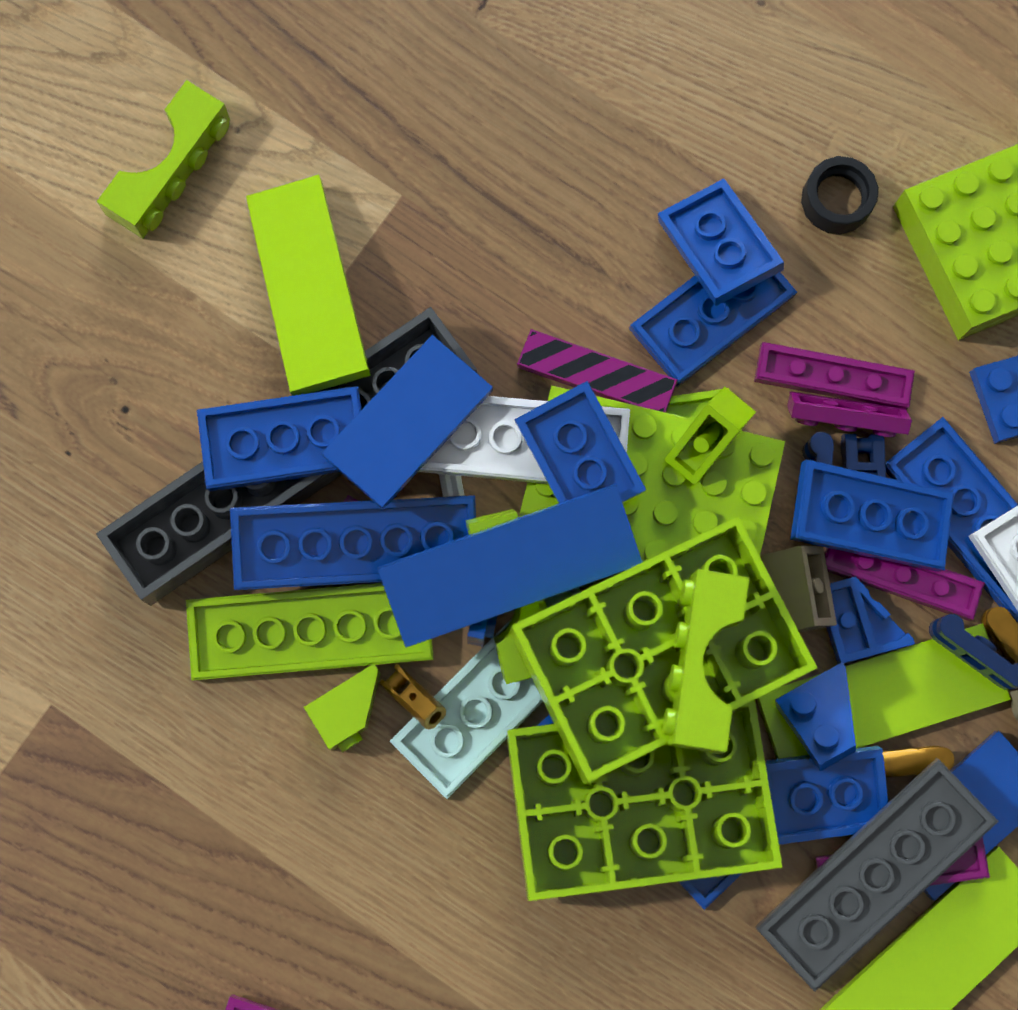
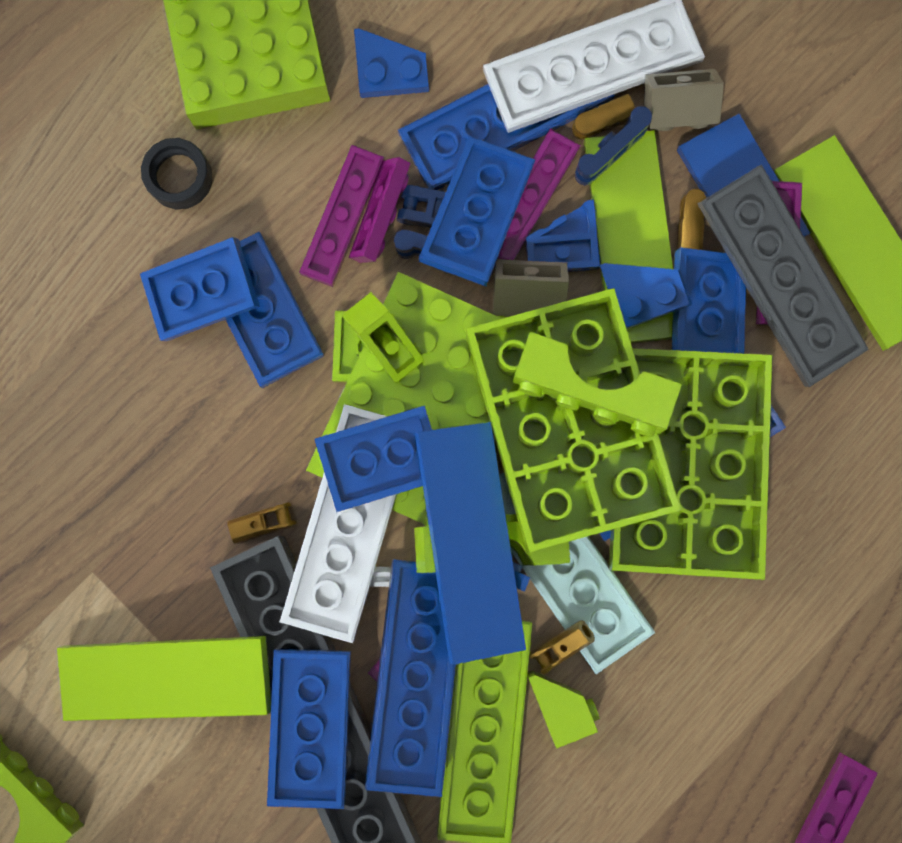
camera: 70 degrees left, 5 degrees up
blue tile [321,335,493,509] -> none
tile [517,329,677,413] -> none
none -> pearl gold bar [227,502,297,544]

